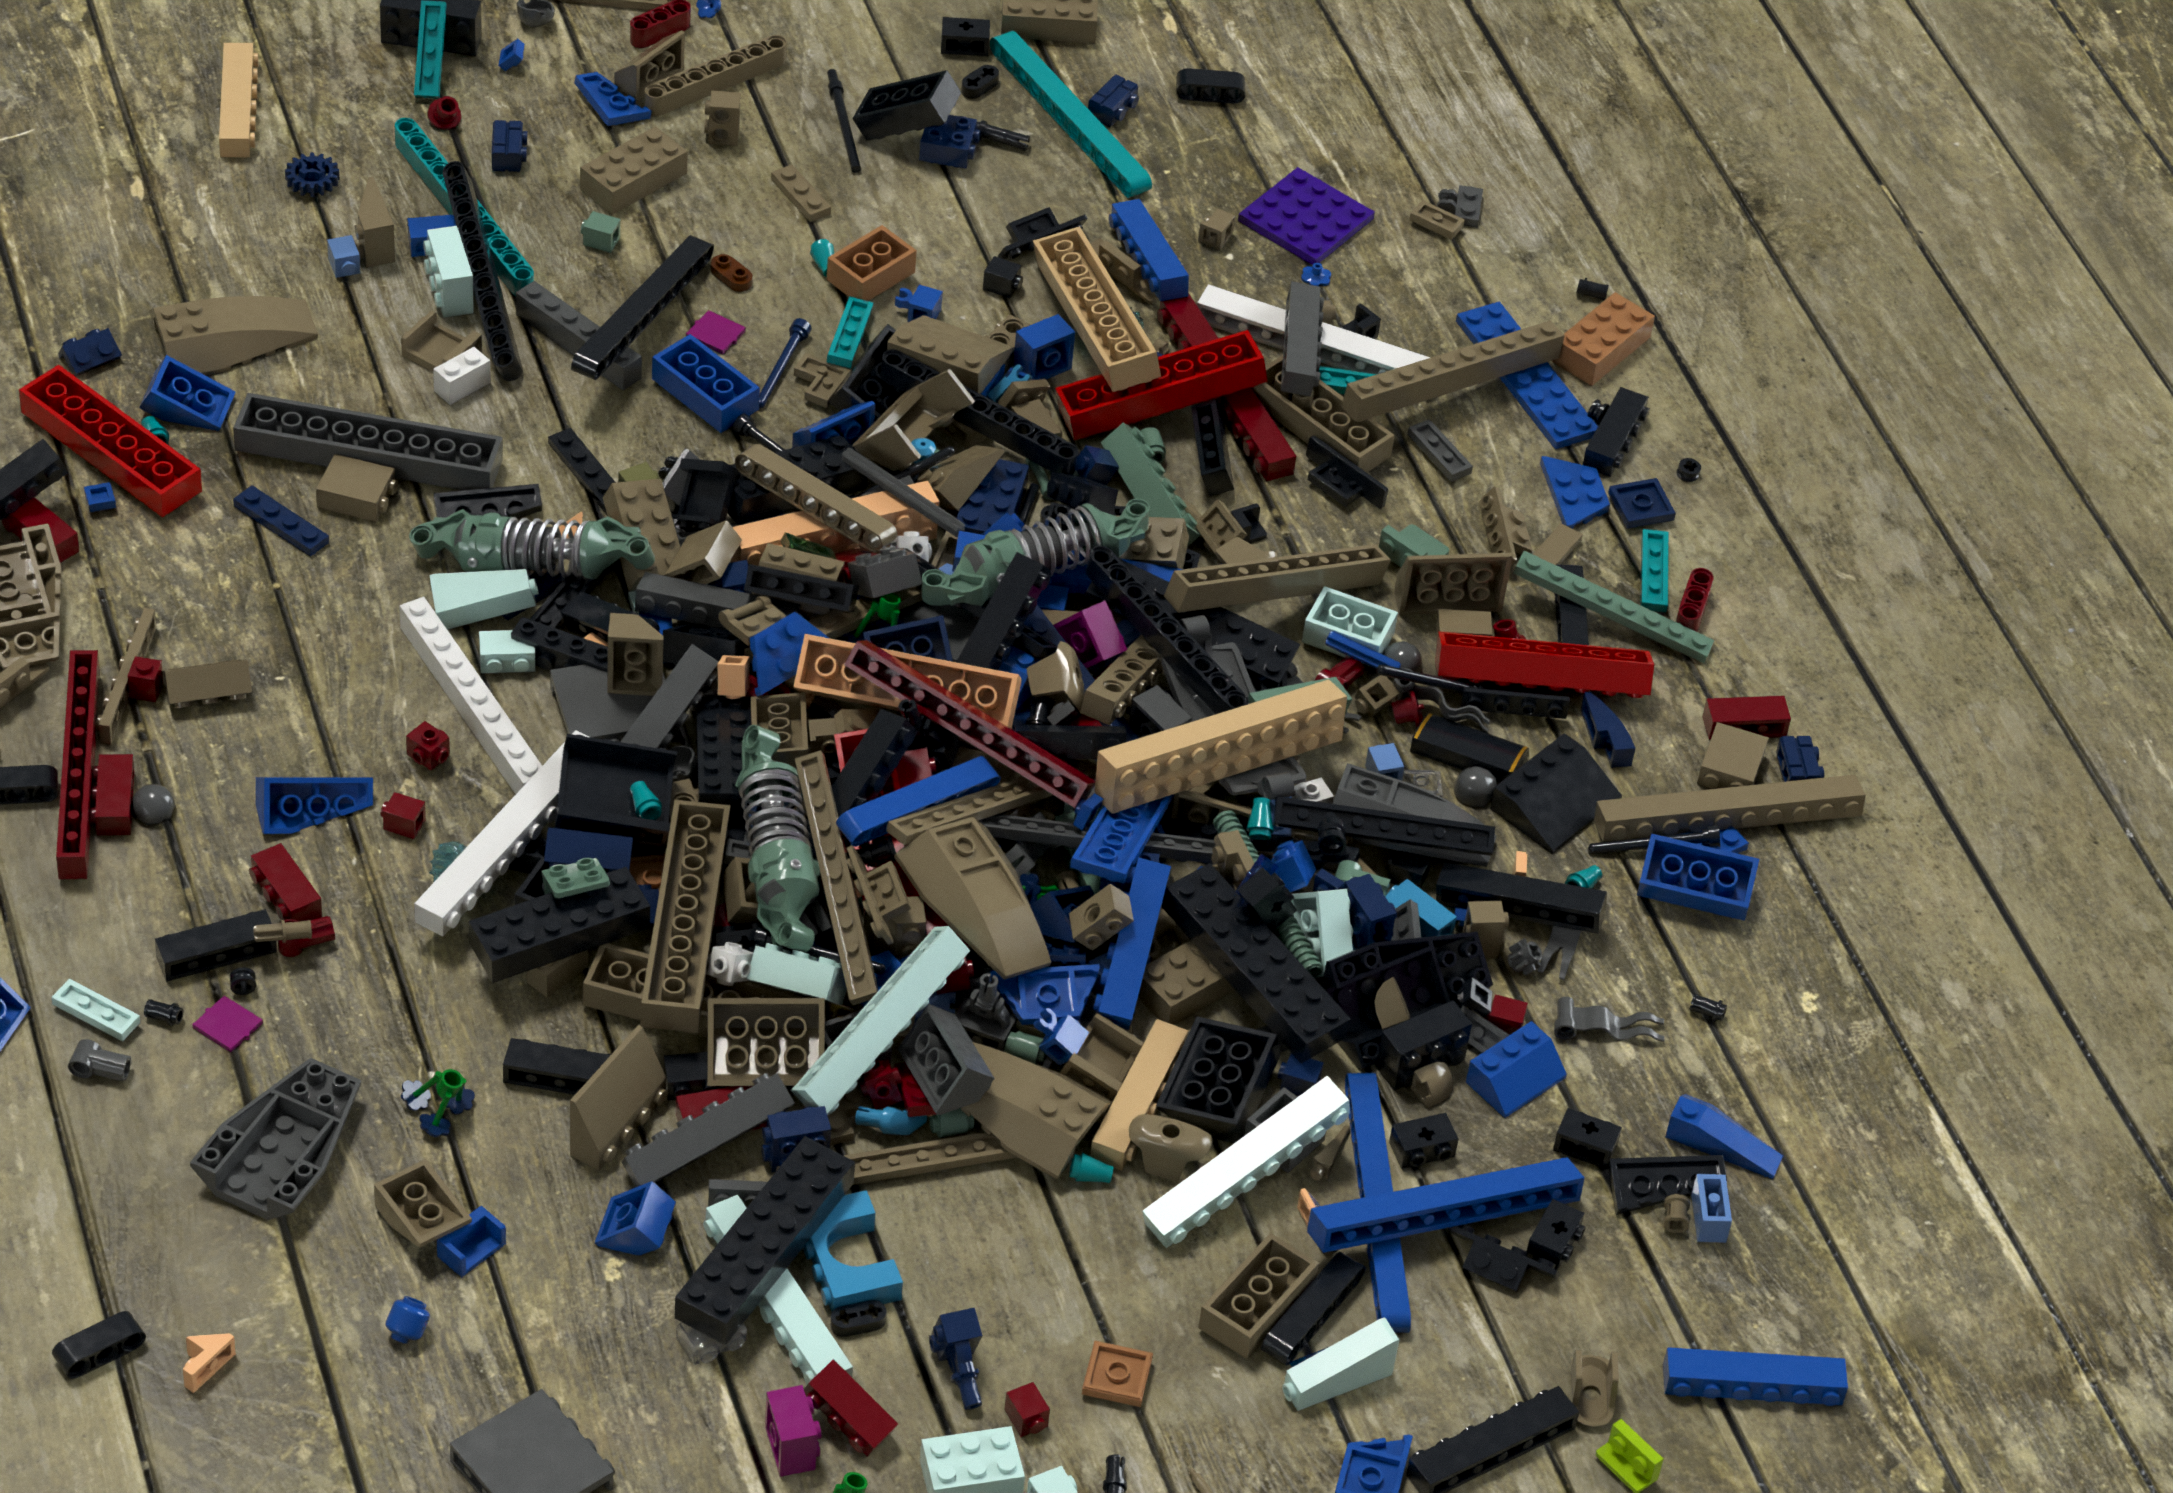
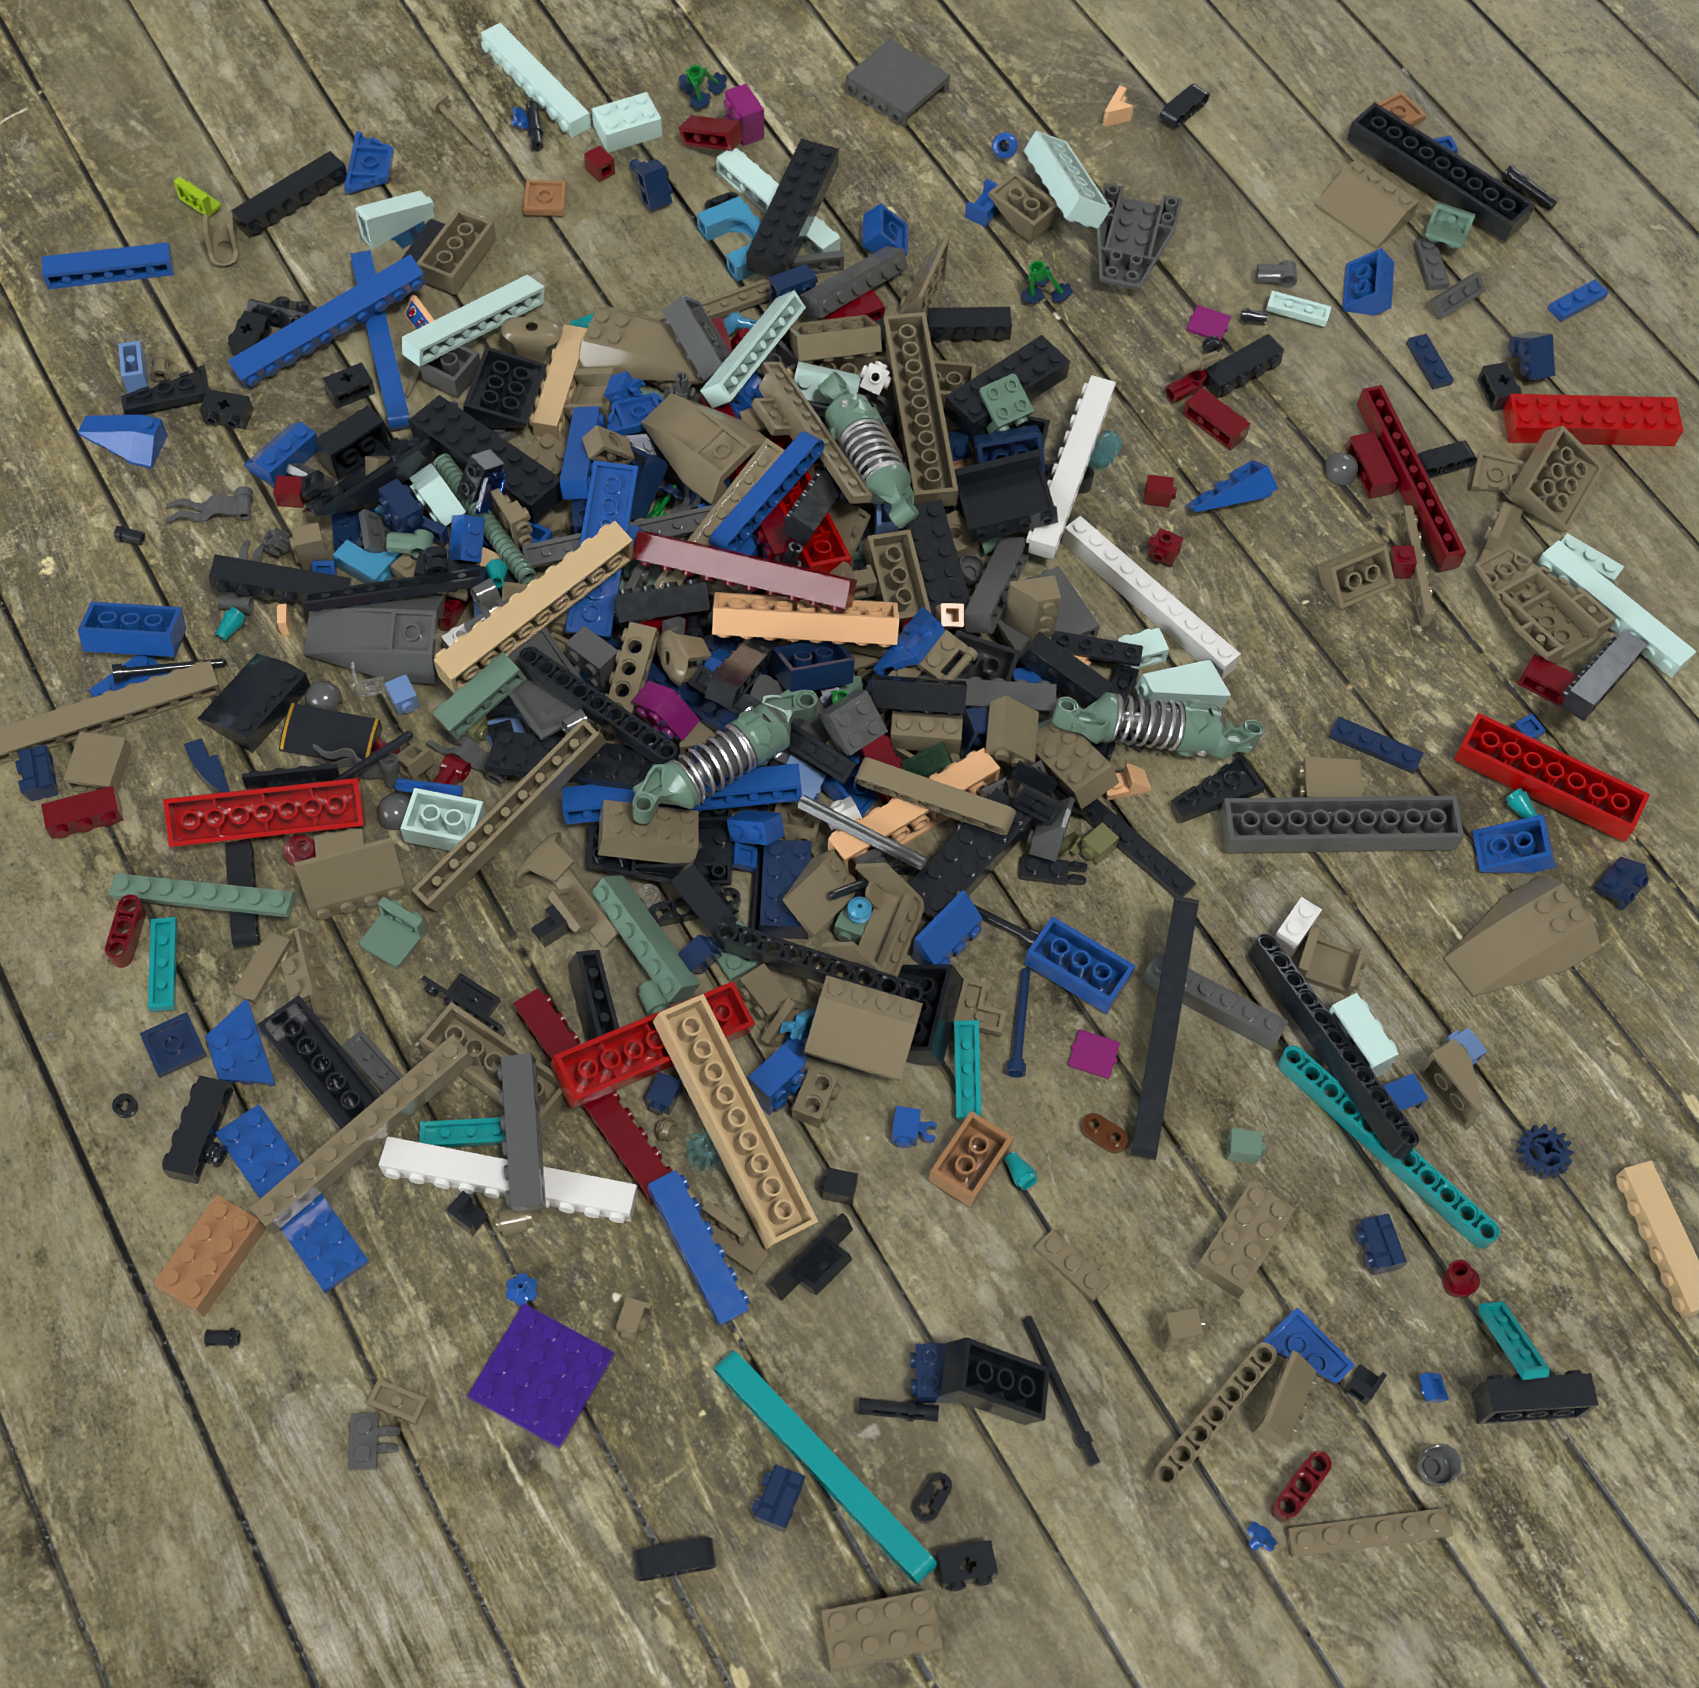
camera: 170 degrees right, 15 degrees up
teal cone [630,781,662,820] -> none
none -> black brick [257,995,381,1131]
none -> light aqua brick [1024,131,1111,229]
none -> black panel [1343,1365,1387,1406]

